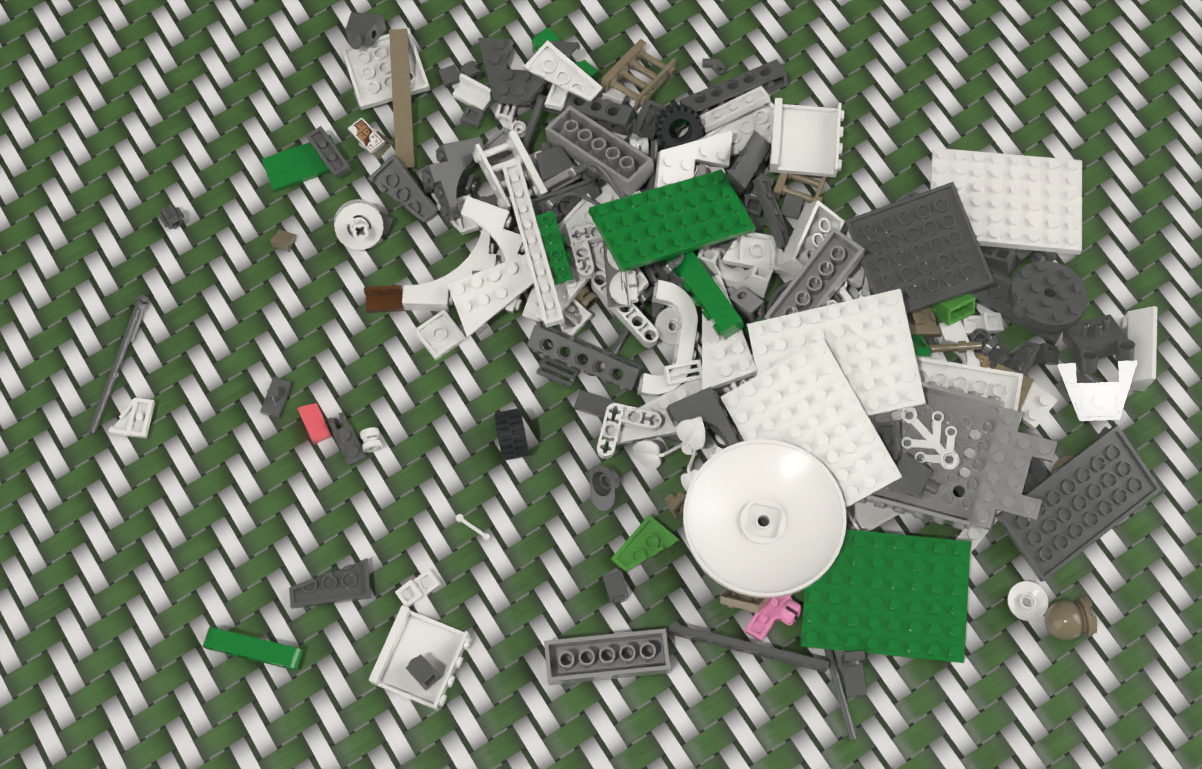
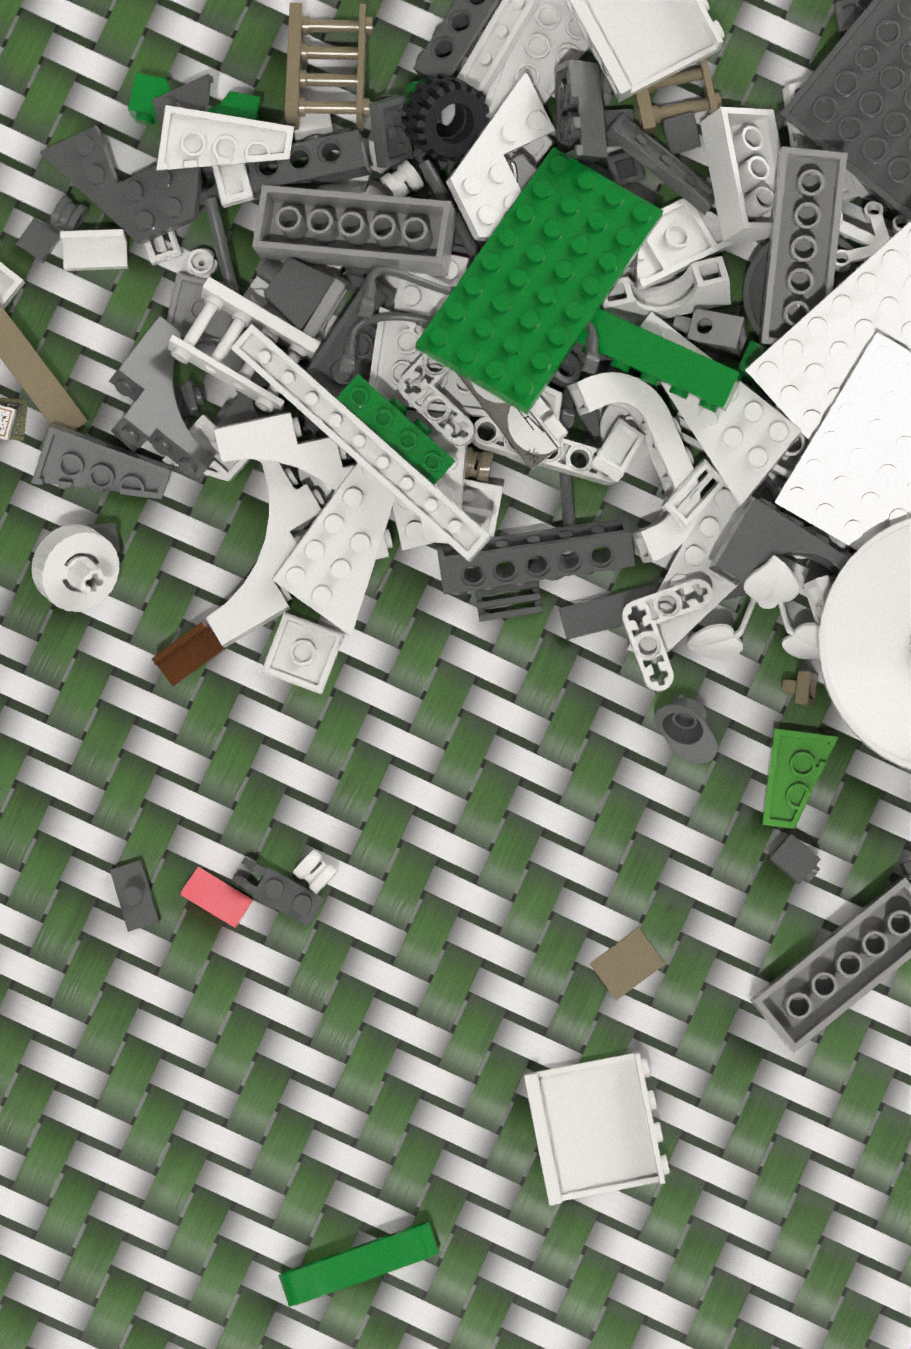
camera: 30 degrees left, 15 degrees up
dark grey wing [289,558,371,609] -> none
white slope [395,568,442,607] -> none
dark grey brick [406,654,441,691] -> none
white hinge [456,514,490,540] -> none
dark grey plate [460,105,485,129] -> none
black tyre [494,408,529,460] -> none
none -> dark tan sticker [590,928,665,1000]
none -> white tile [591,418,646,482]

